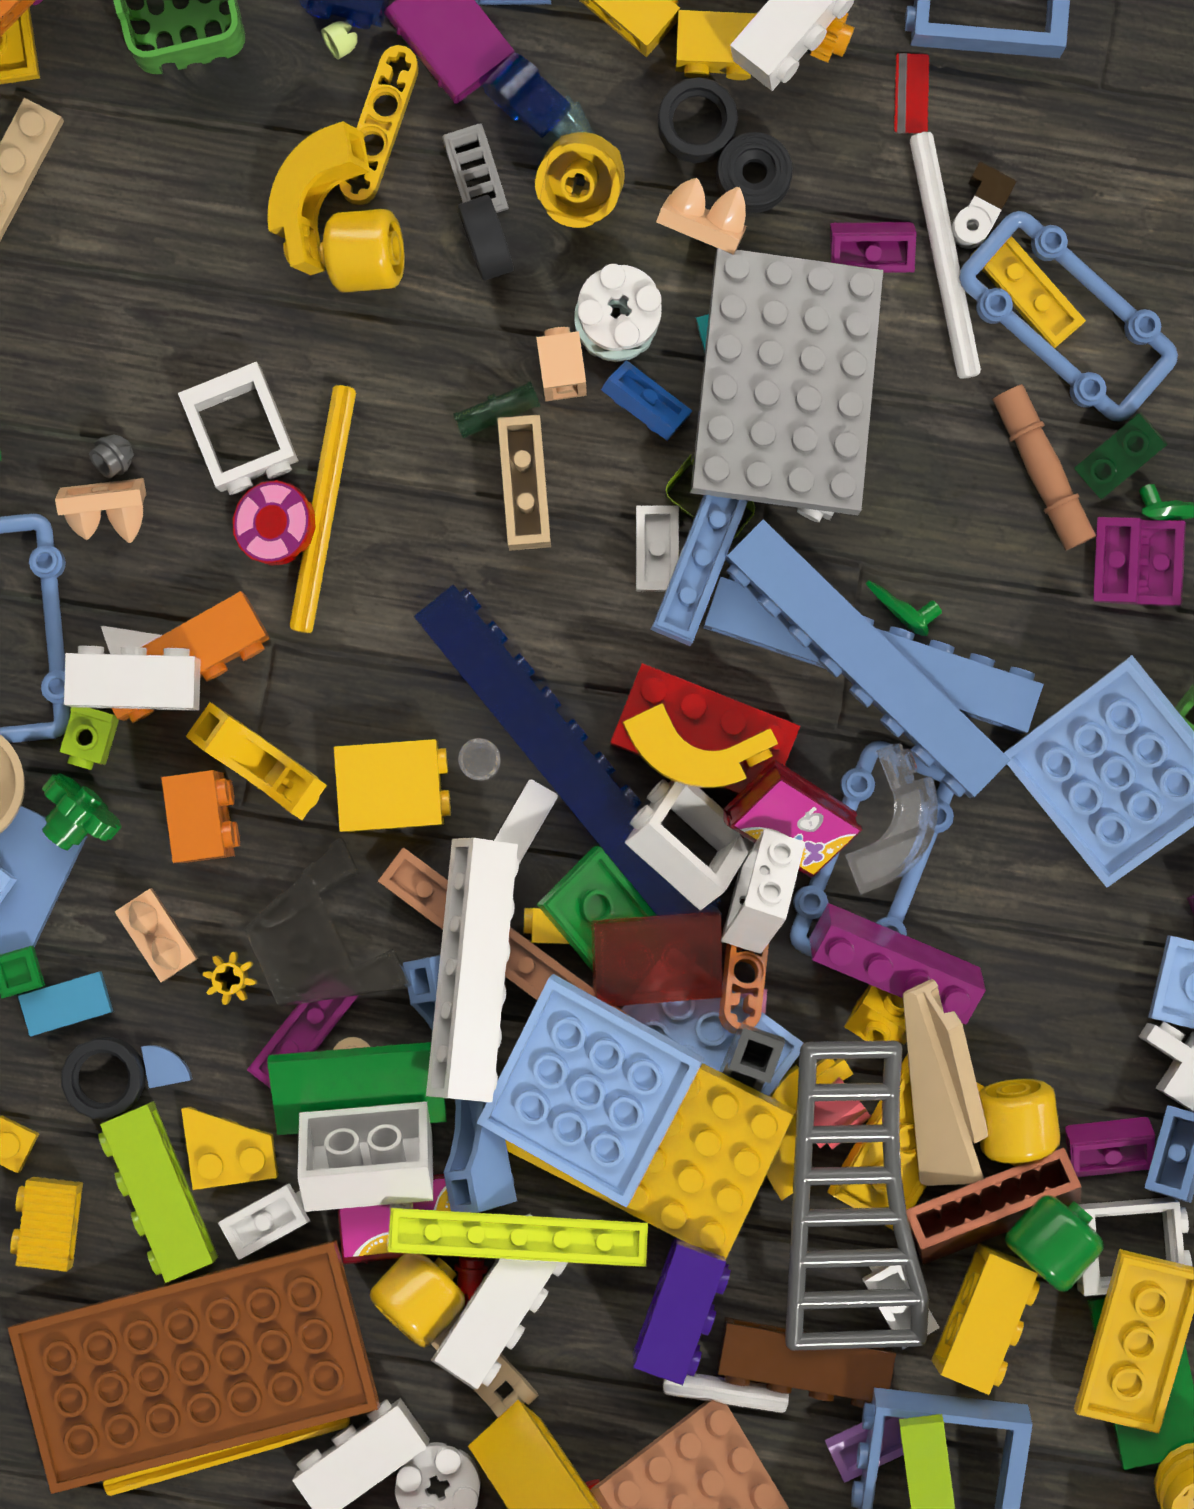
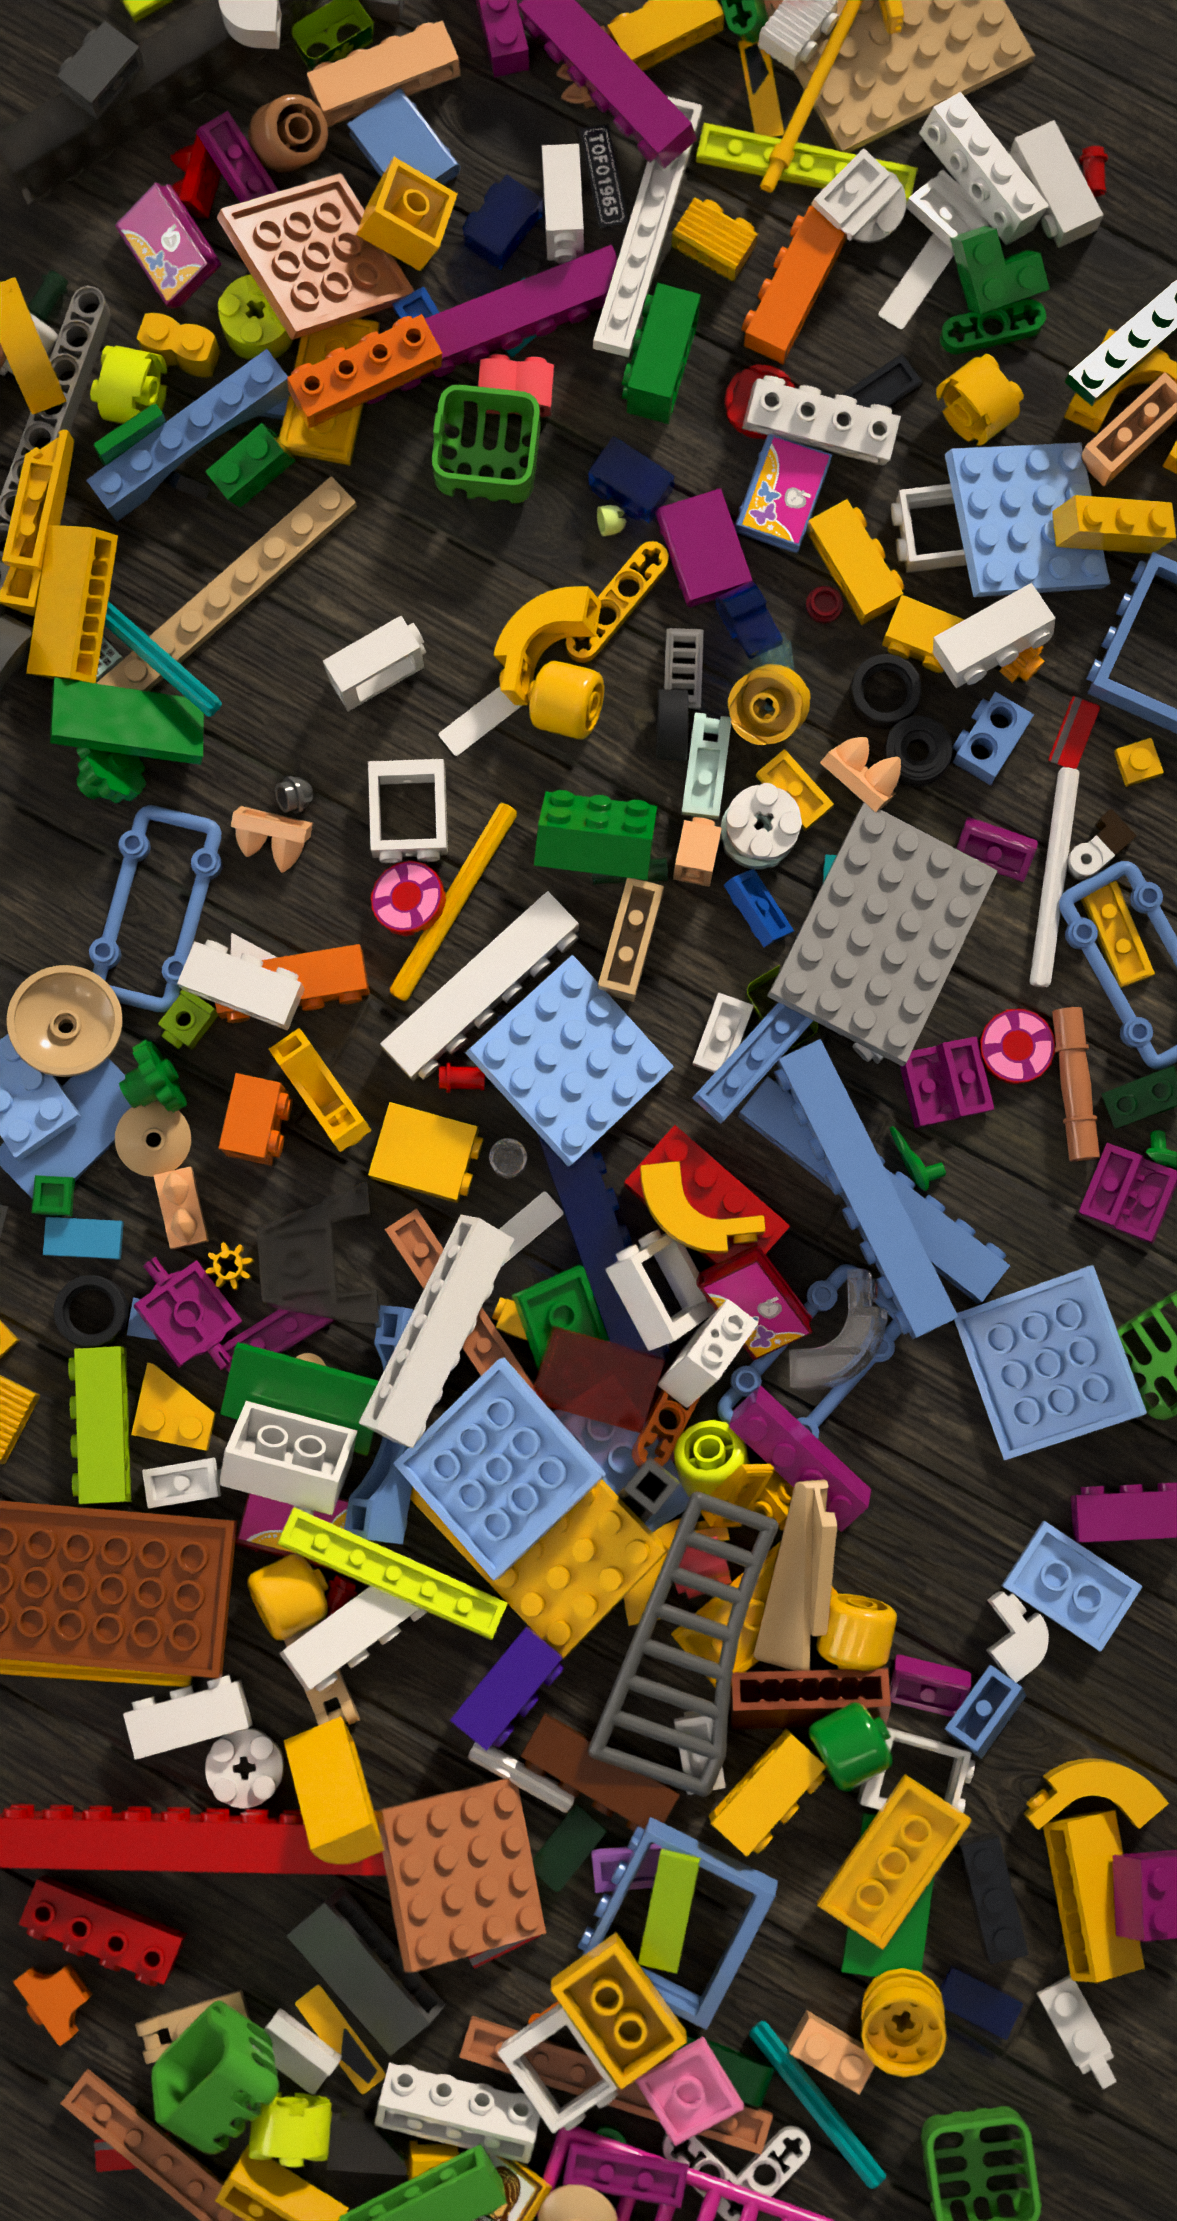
camera: 20 degrees right, 5 degrees down
none -> tan dish [115,1101,191,1177]
none -> magenta plate [134,1257,242,1371]
none -> white window [323,616,426,711]
none -> white brick [380,891,579,1082]
none -> white sticker [439,679,534,756]
none -> red pin [439,1063,485,1093]
none -> light blue plate [465,954,674,1167]
none -> clear green slope [532,1804,607,1893]
none -> green brick [534,790,657,880]
none -> neon yellow head [674,1420,750,1497]
none -> light aqua plate [681,712,732,820]
none -> yellow slope [701,1464,775,1528]
none -> yellow plate [756,749,834,831]
none -> dark red plate [806,586,843,623]
none -> magenta slope [899,1037,994,1128]
none -> medium blue brick [952,691,1034,786]
none -> tile [979,1009,1055,1084]
none -> yellow plate [1114,738,1164,787]

